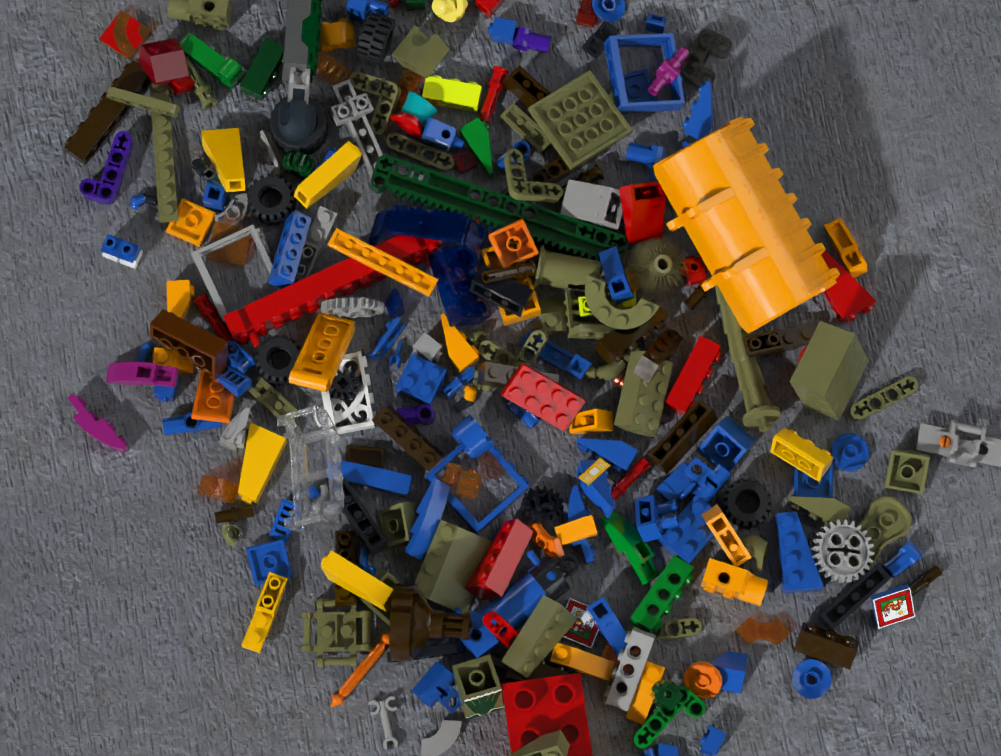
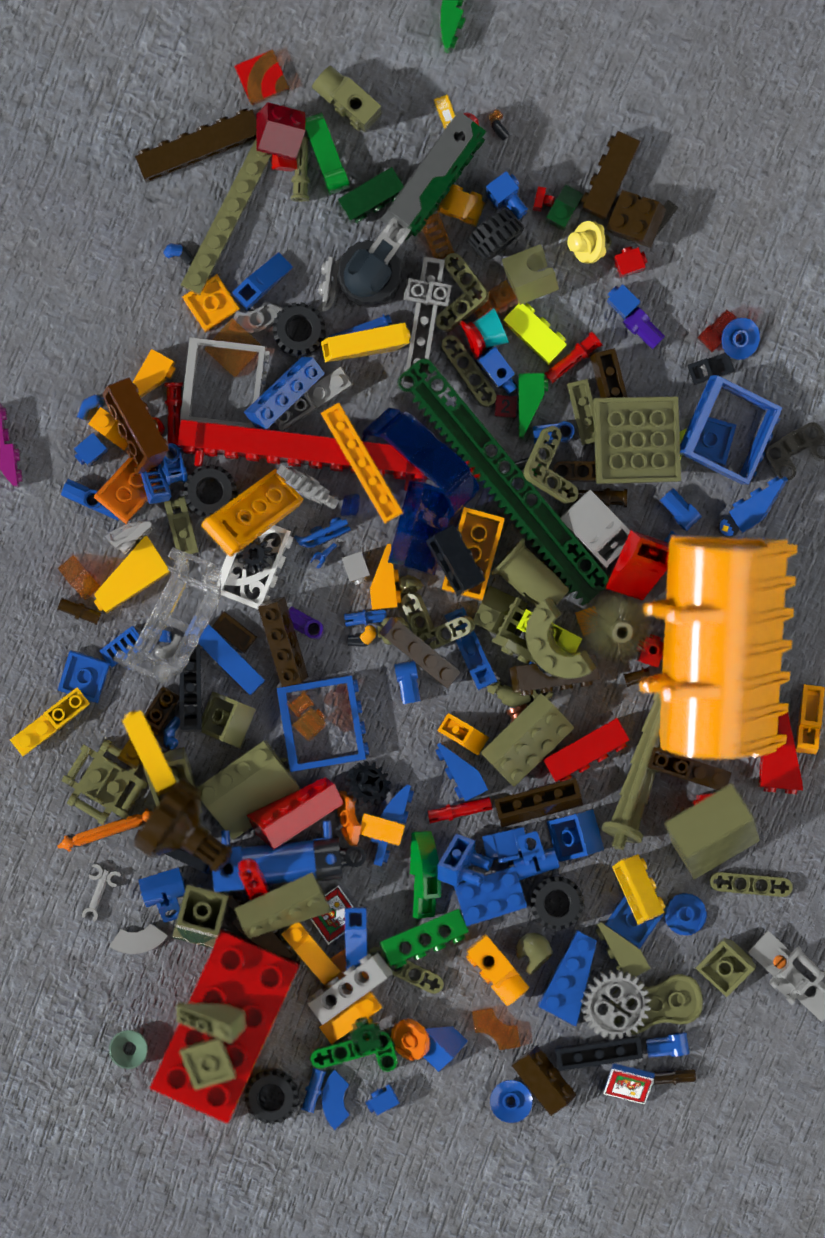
camera: 30 degrees right, 10 degrees up
dark purple beam [79,131,134,205] -> none
blue hips [100,234,143,269] -> none
olive beam [106,87,180,117] -> none
magenta slope [106,362,179,388] -> none
black pin [192,158,215,180] -> none
yellow slope [201,128,245,192] -> none
olive piece [222,522,241,546] -> none
dark green gear [282,150,315,178] -> none
blue brick [395,354,447,407] -> none
blue slope [405,477,450,560] -> none
blue brick [451,414,494,459] -> none
dark brown pin [482,260,537,283] -> none
orange brick [488,219,539,268] -> none
plate [501,362,586,432] -> none
blue slope [576,460,615,518] -> none
yellow sticker [578,458,610,486] -> none
blue slope [599,246,635,305] -> none
dark brown arch [633,328,683,383] -> none
blue slope [645,14,667,34] -> none
magenta pin [648,47,689,96] -> none
light orange slope [701,504,752,567] -> none

